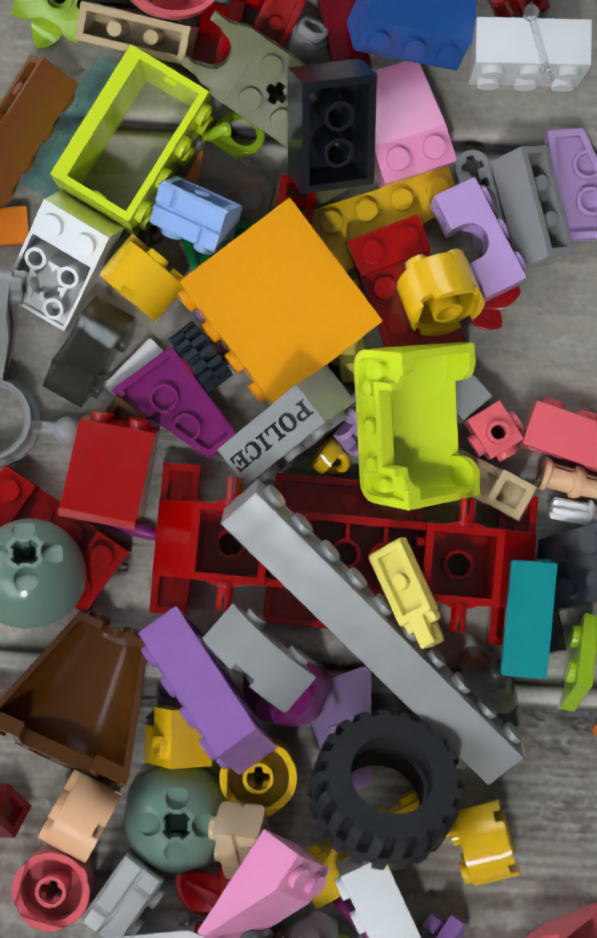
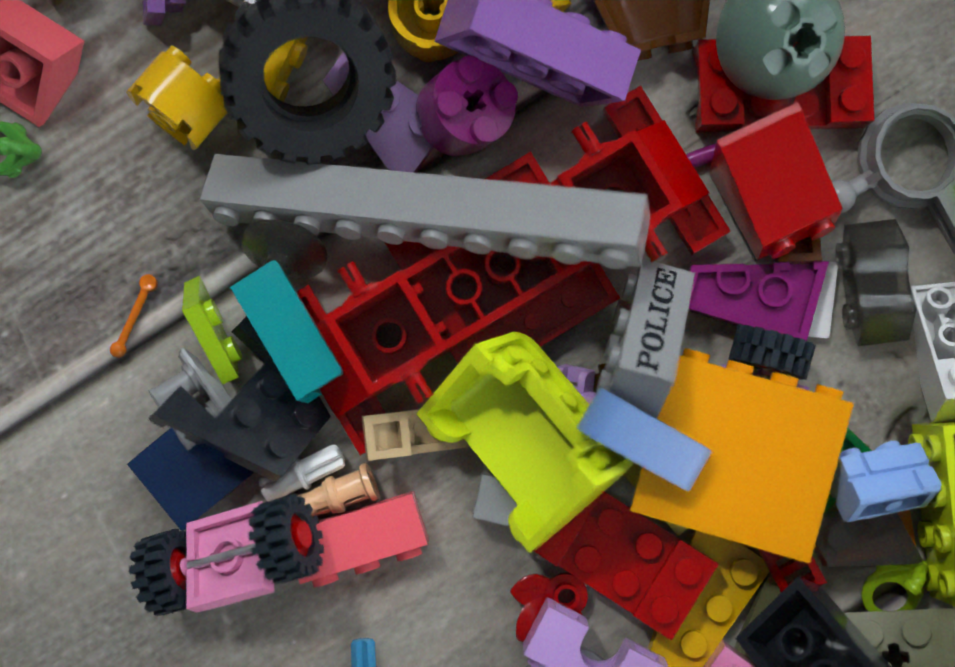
camera: 145 degrees right, 0 degrees up
yellow brick [99,234,184,323] -> none
light grey brick [202,603,316,713] -> none
yellow tile [310,437,350,475] -> none
light yellow hinge [369,538,444,649] -> none
yellow brick [397,249,485,336] -> none
coral brick [464,400,524,462] -> none
none -> medium blue beam [576,387,713,491]

